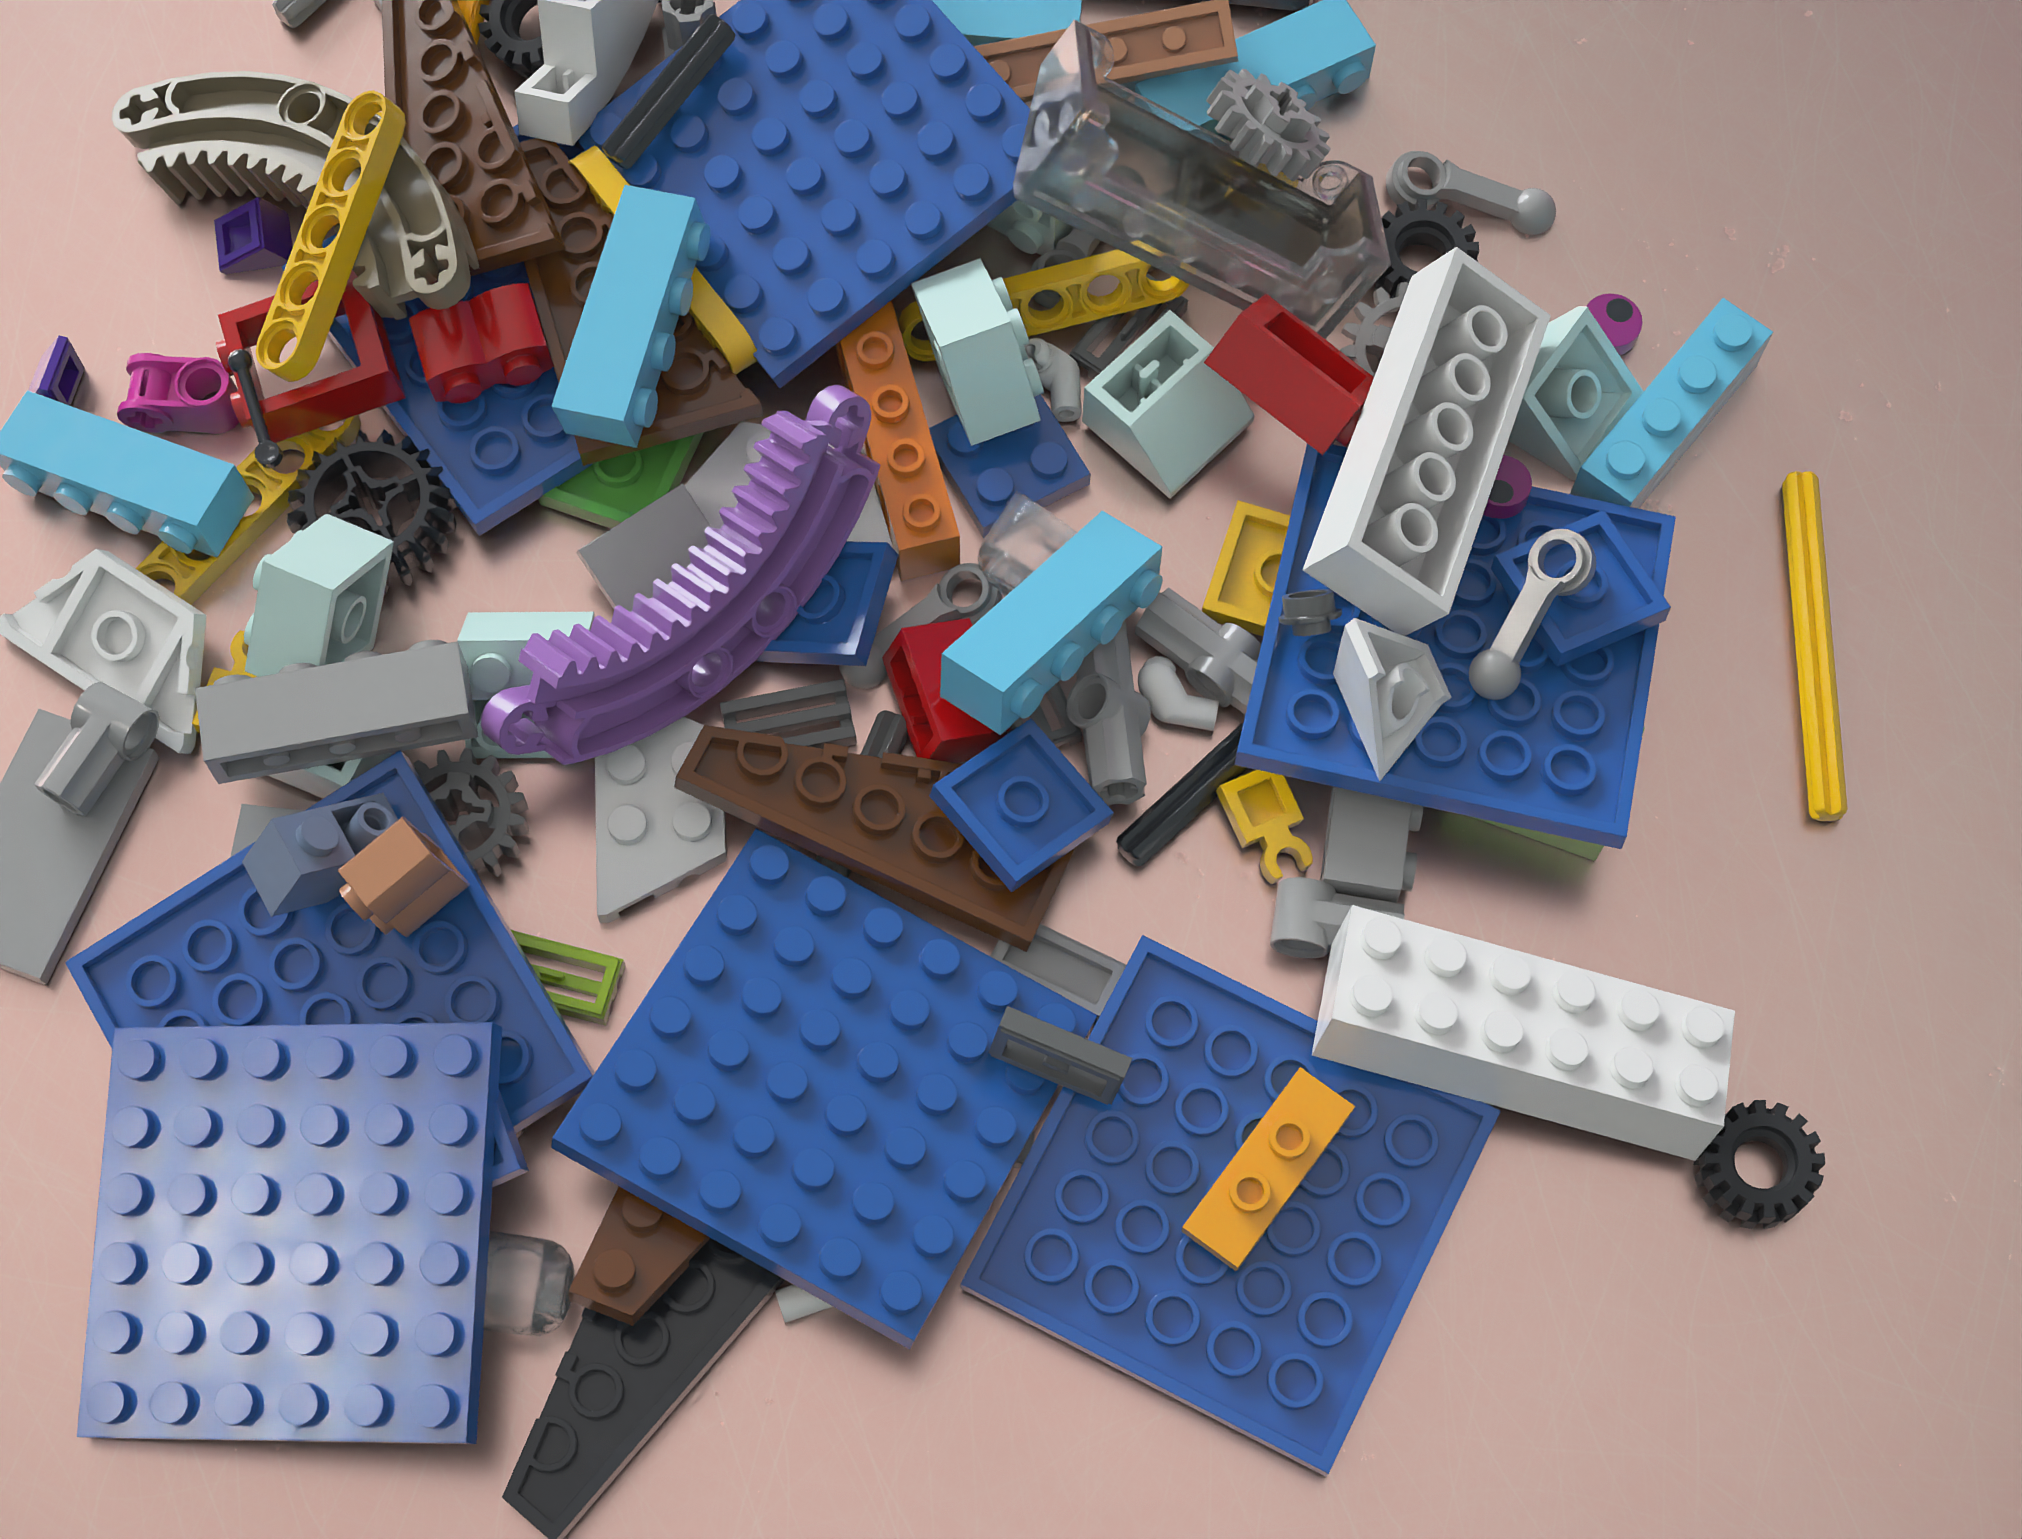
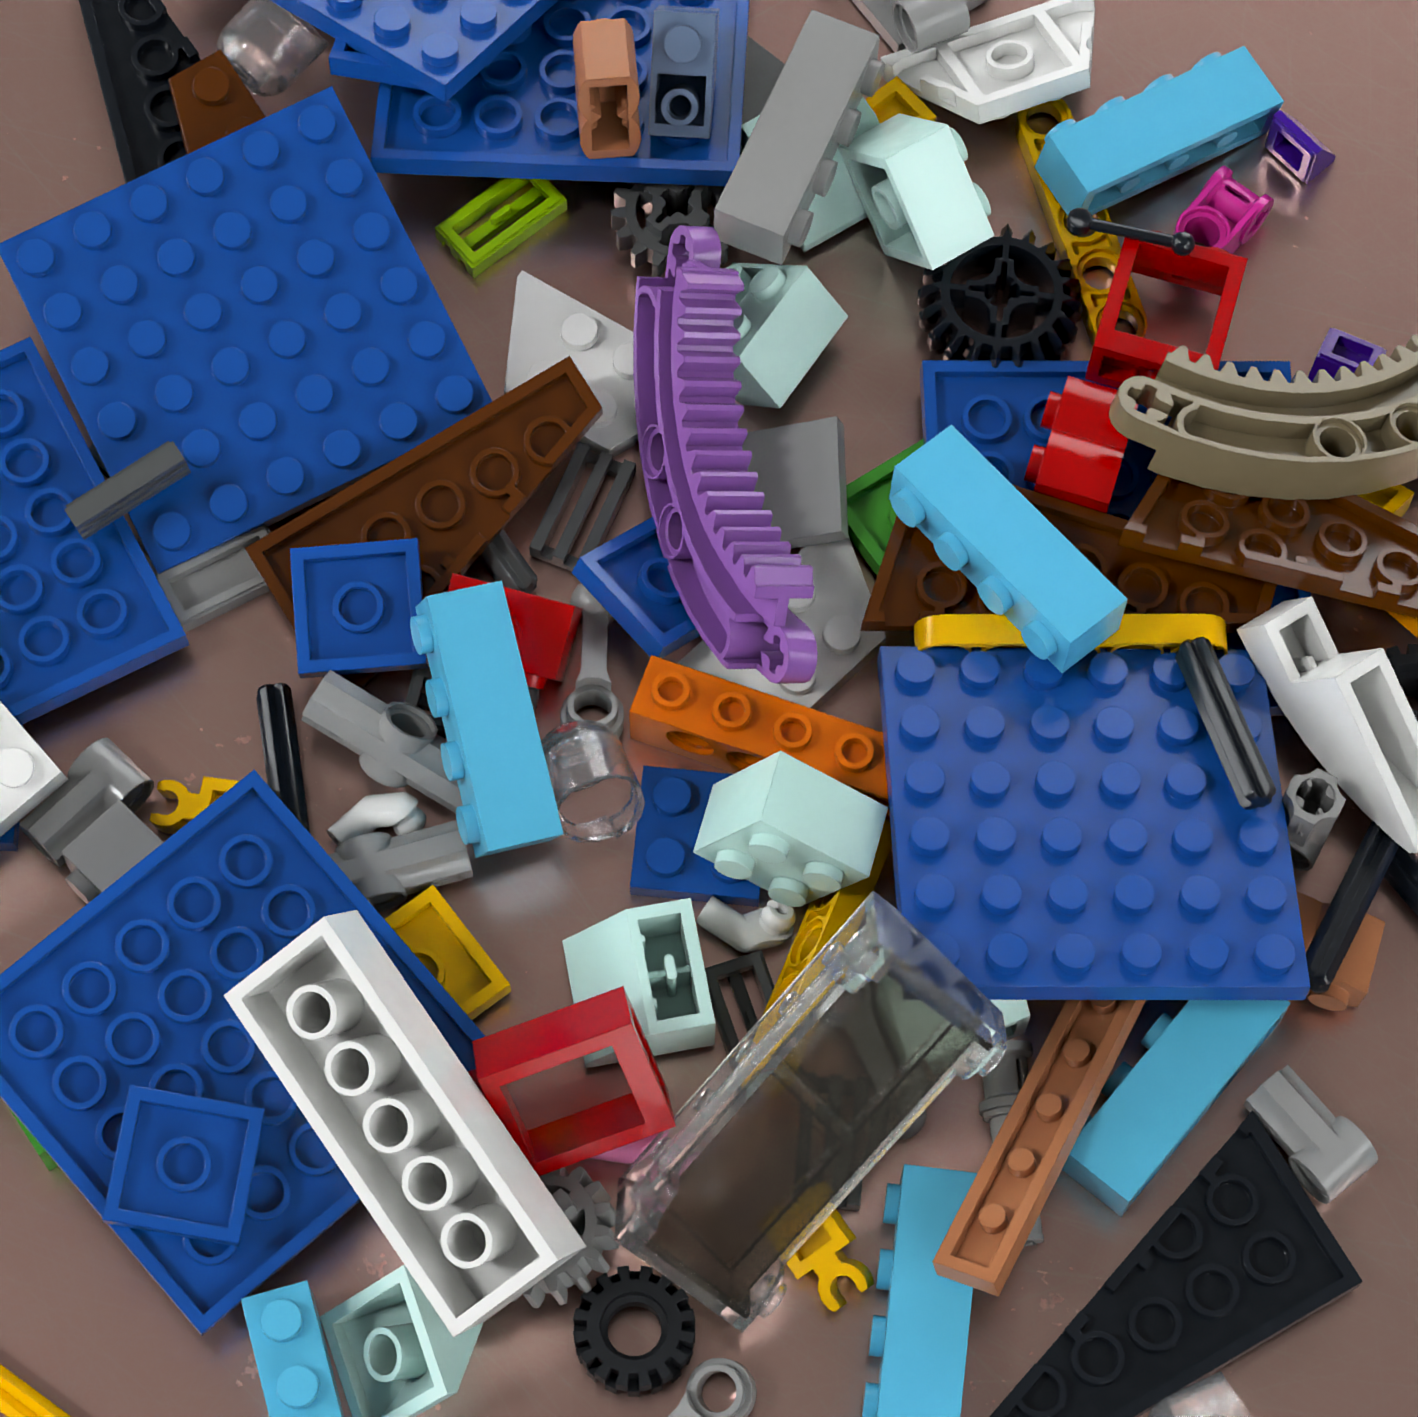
camera: 125 degrees right, 0 degrees up
yellow beam [256,90,406,382] -> none
light grey gear [1206,69,1331,181] -> none
dark grey plate [1278,589,1342,636] -> none
white slope [1333,618,1452,781] -> none
light grey piece [1469,529,1596,700] -> none
magenta tile [1483,455,1532,519] -> none

